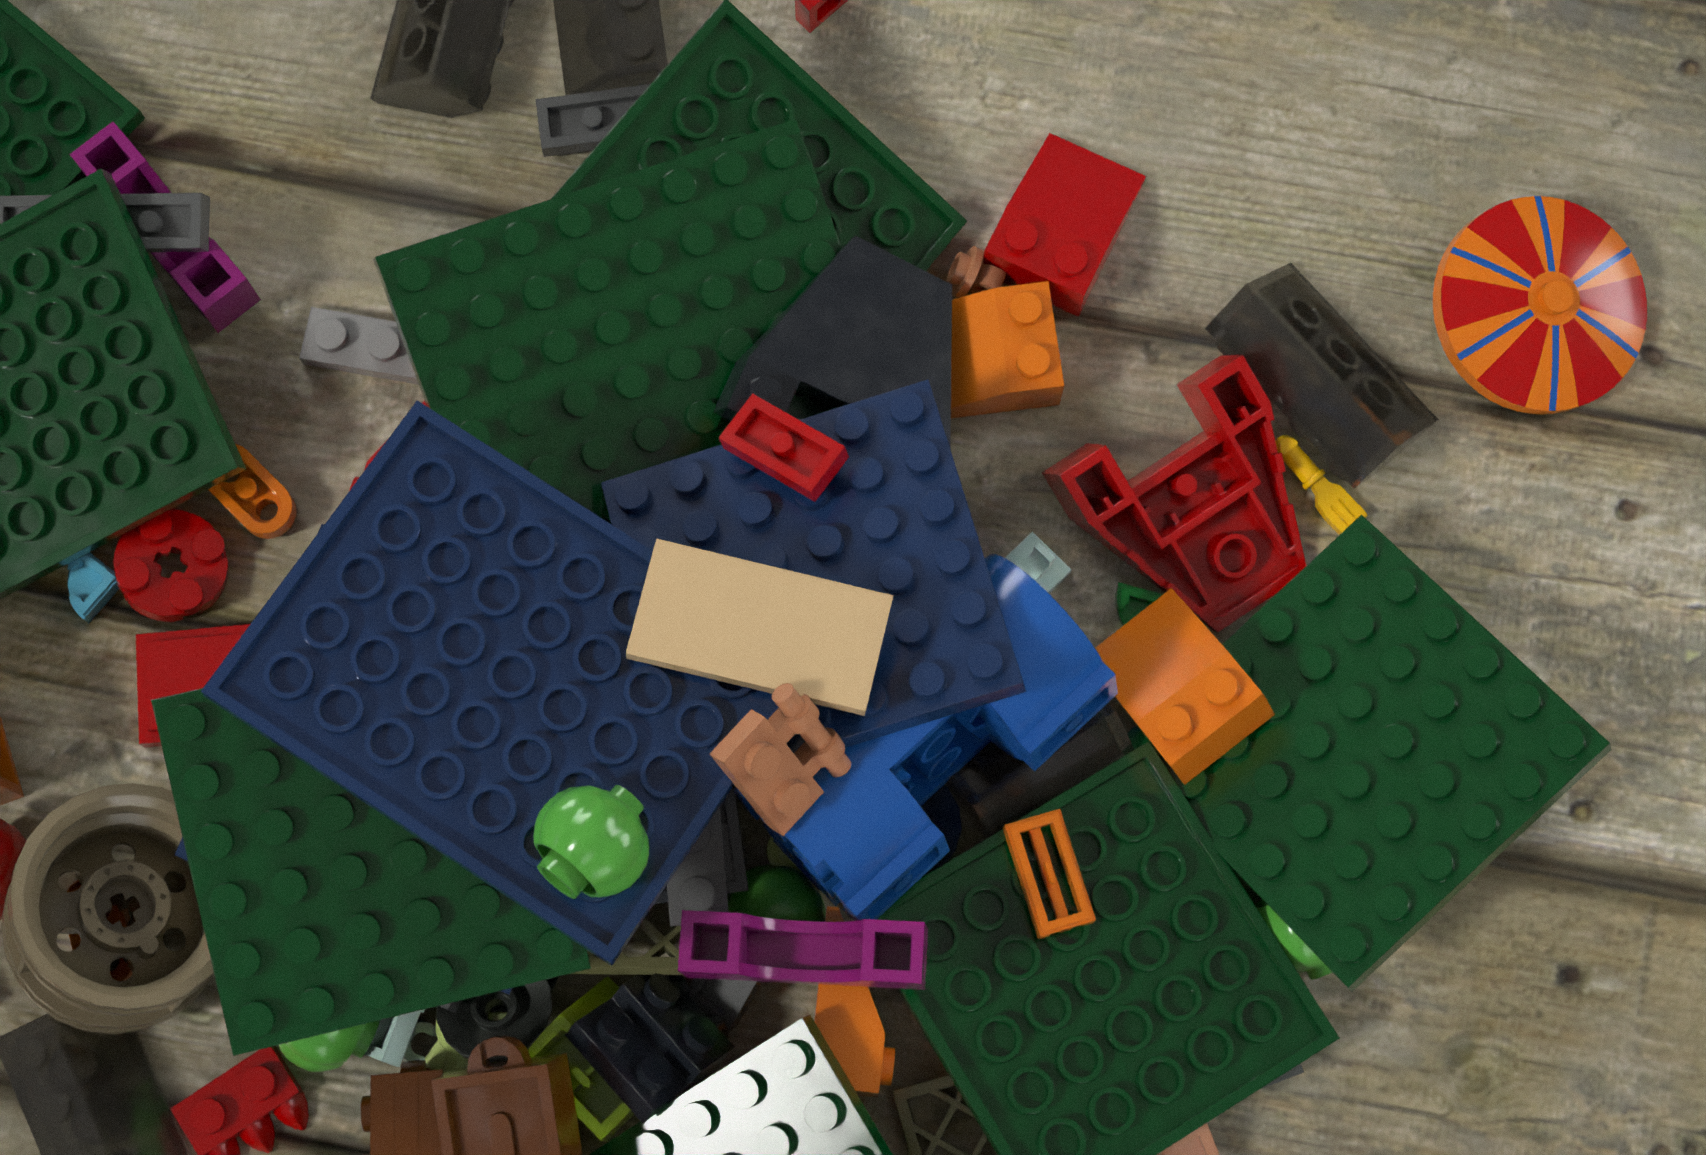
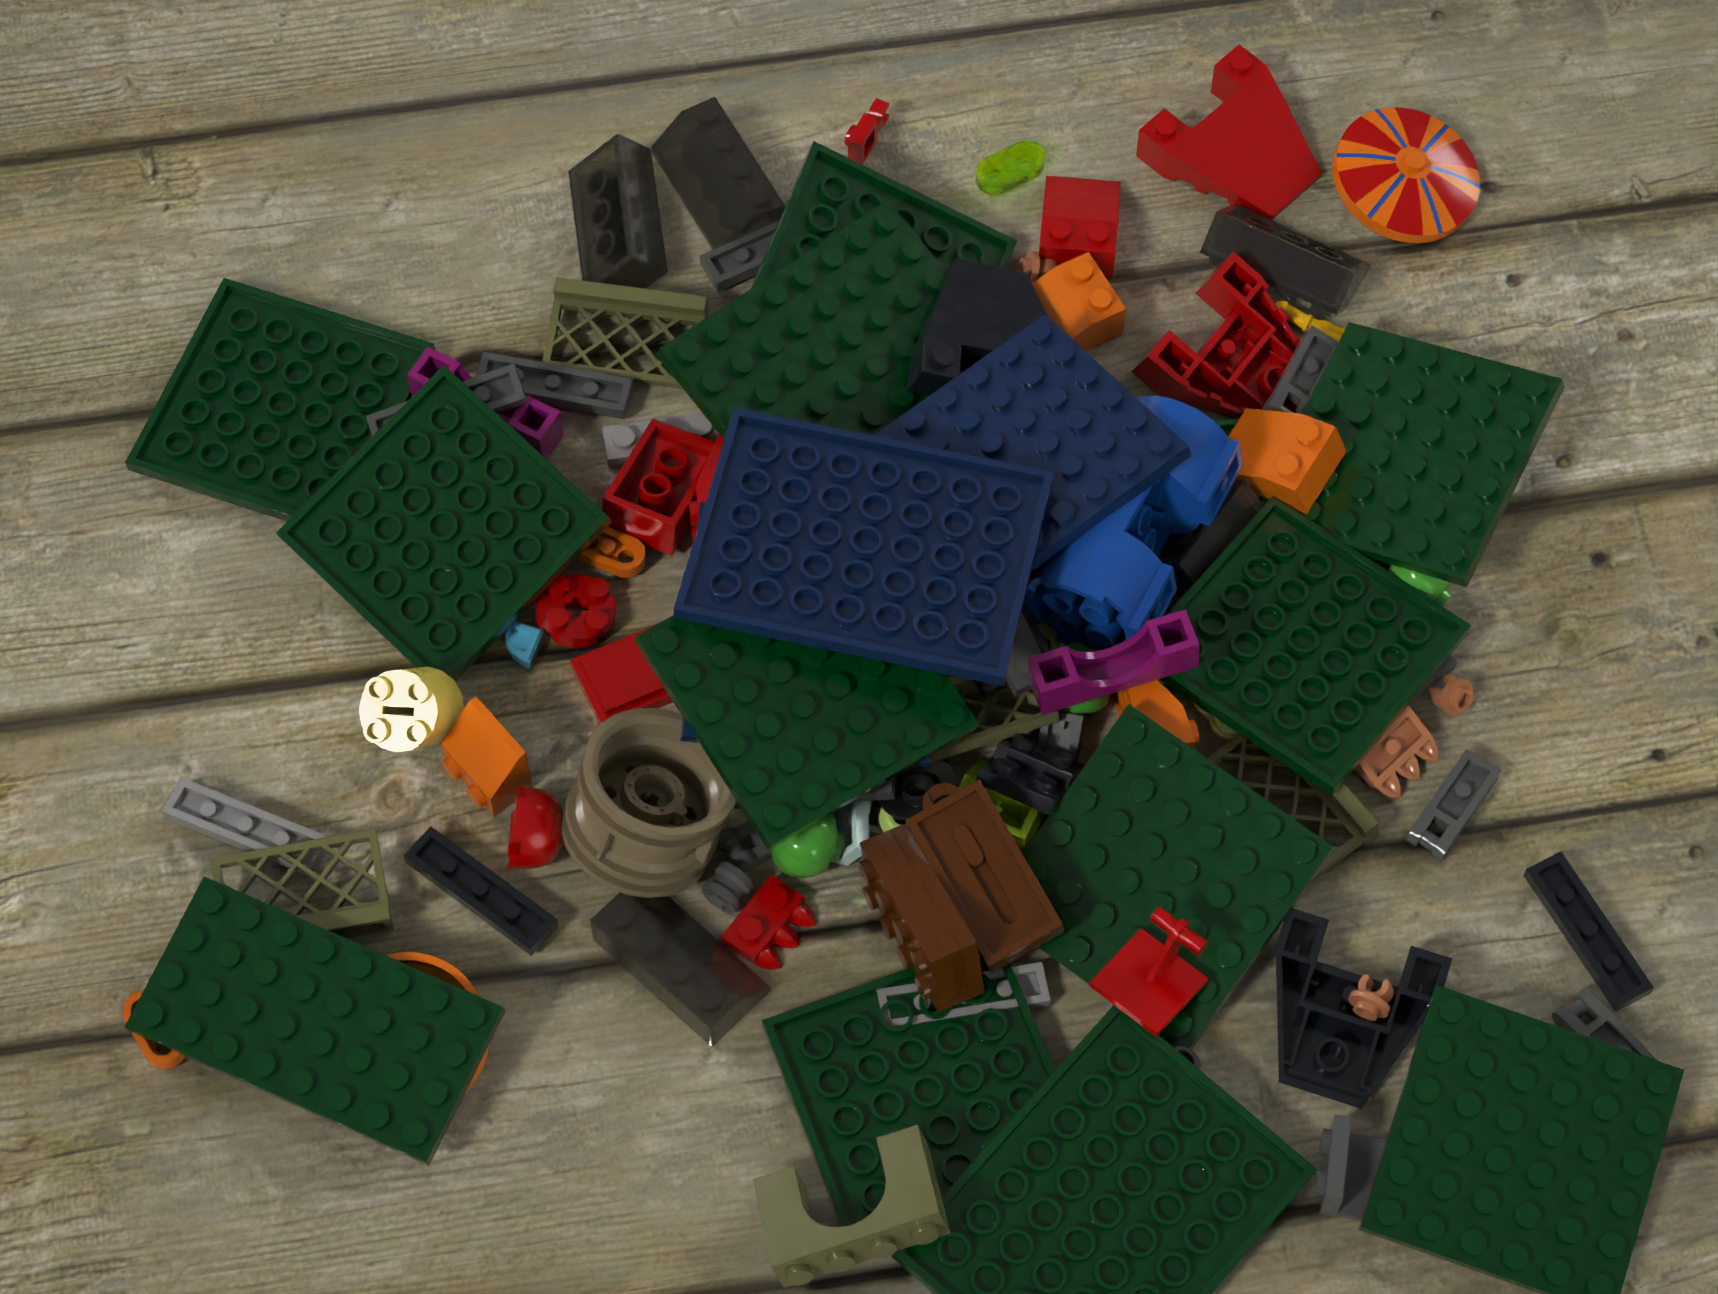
camera: 20 degrees left, 15 degrees down
bright green plant [533,785,649,899] -> none
tan tile [626,539,894,716] -> none
nougat plate [710,683,851,836] -> none
red plate [719,393,849,502] -> none
orange tile [1003,809,1096,939] -> none
none -> dark grey plate [475,352,634,419]
none -> olive fence [542,277,709,389]
none -> red slope [602,418,715,556]
none -> dark grey wheel [701,862,754,914]
none -> clear neon green plate [975,140,1045,195]
none -> red wedge [1136,44,1322,221]
none -> dark grey plate [1262,325,1338,414]
none -> nougat plate [1428,674,1473,717]

